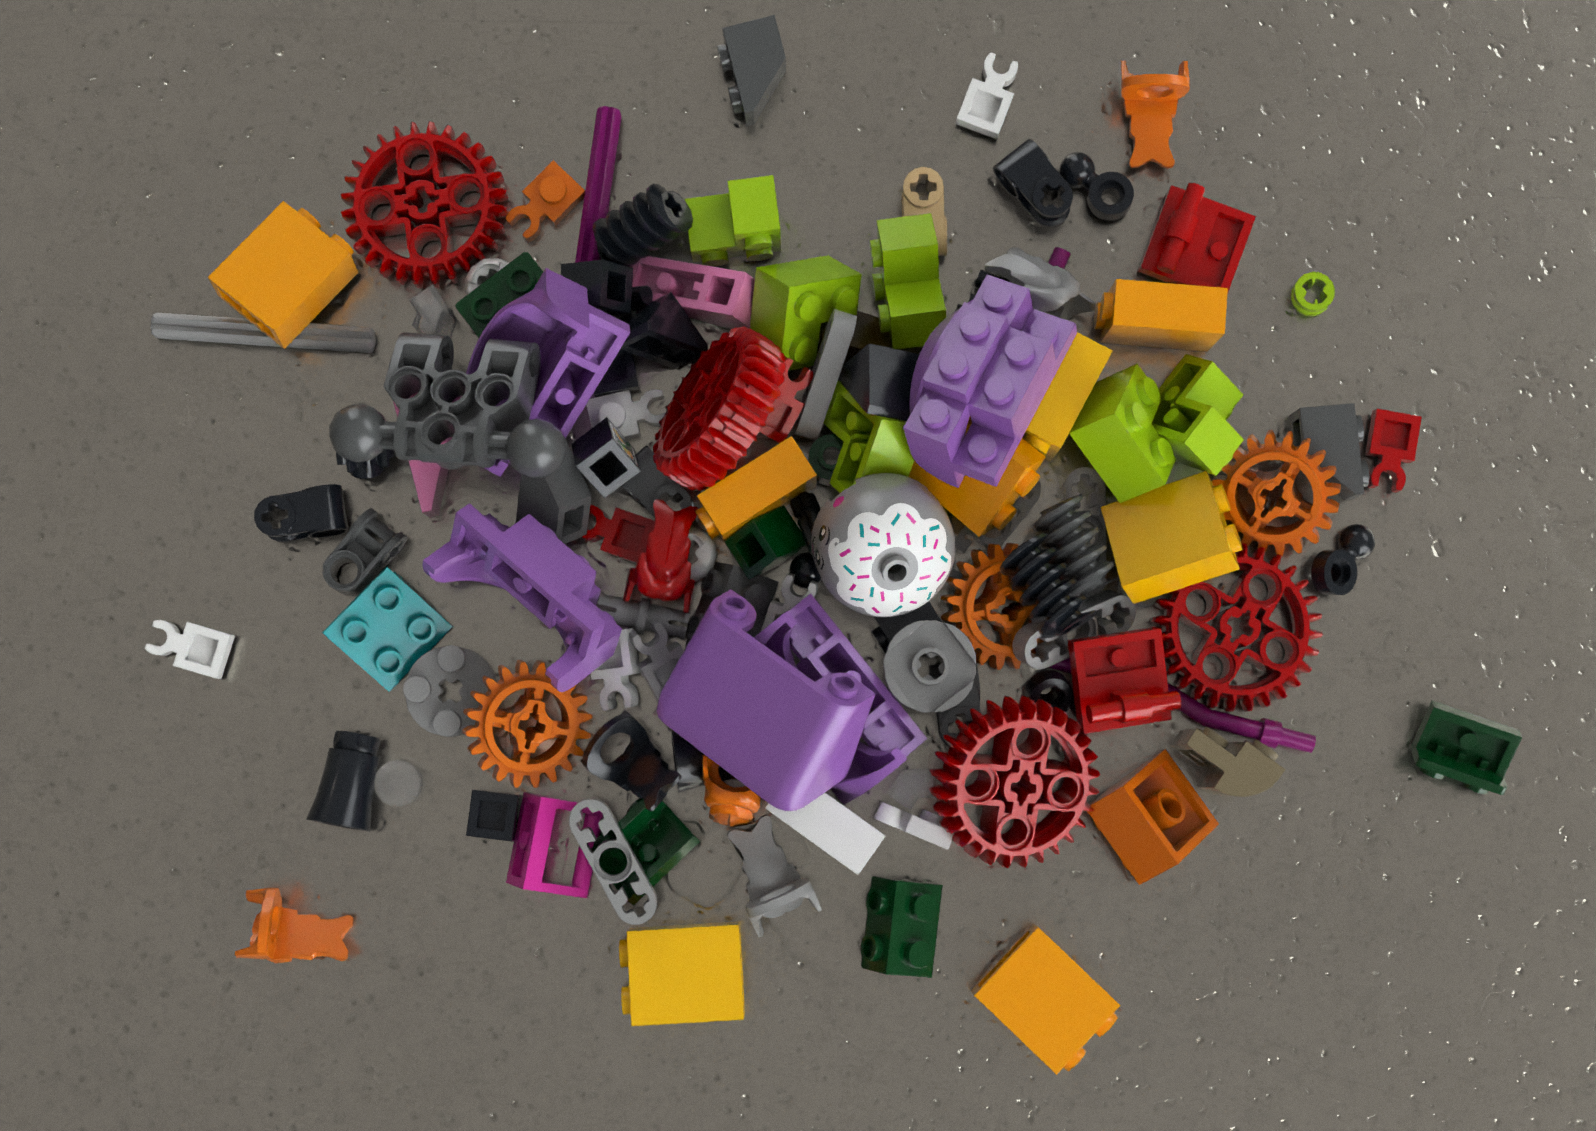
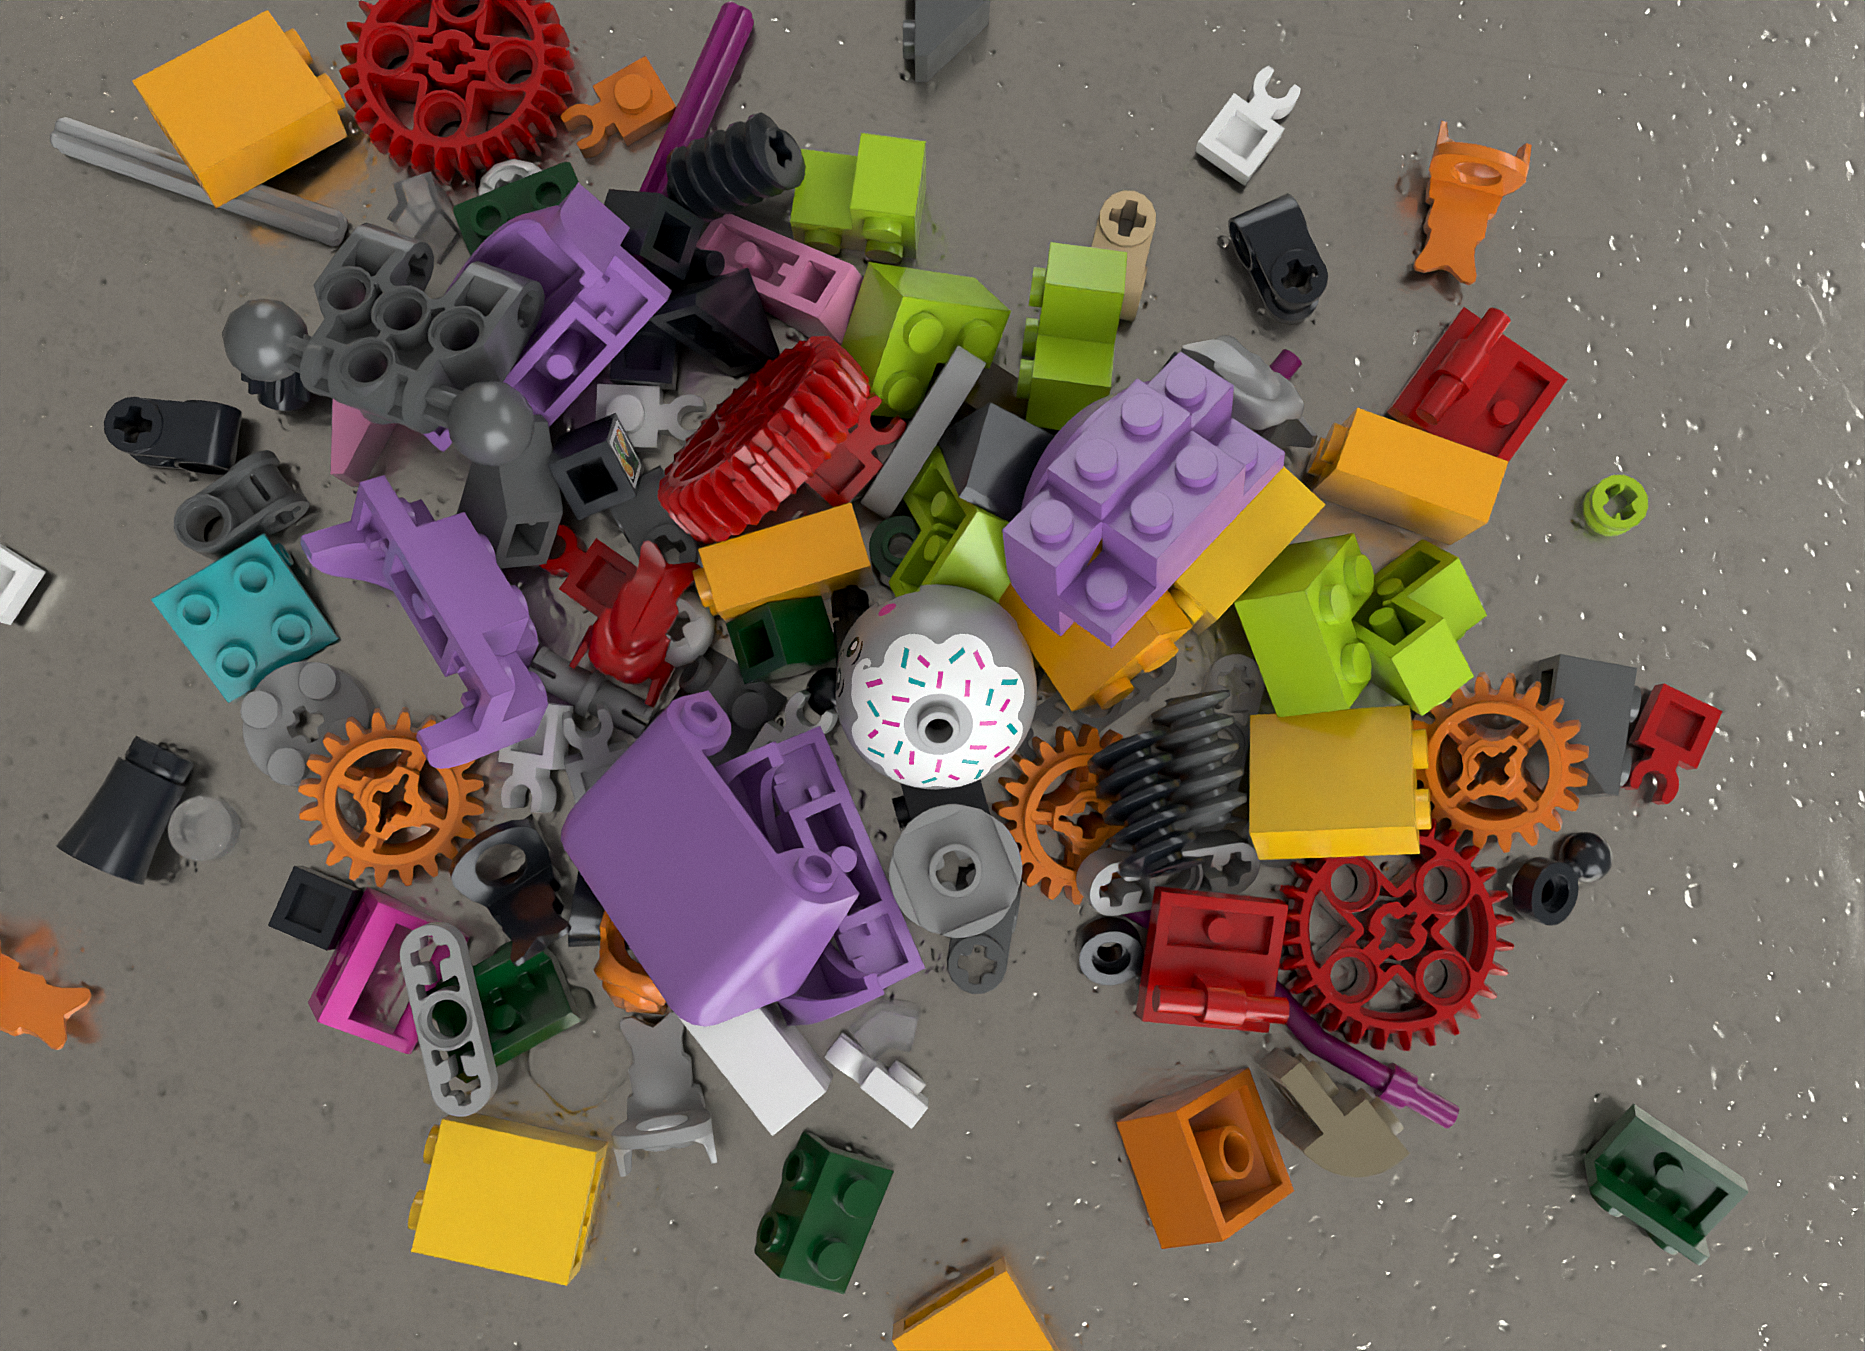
camera: 15 degrees right, 0 degrees up
red gear [929,695,1101,868] -> none
black plate [1060,152,1134,220] -> none

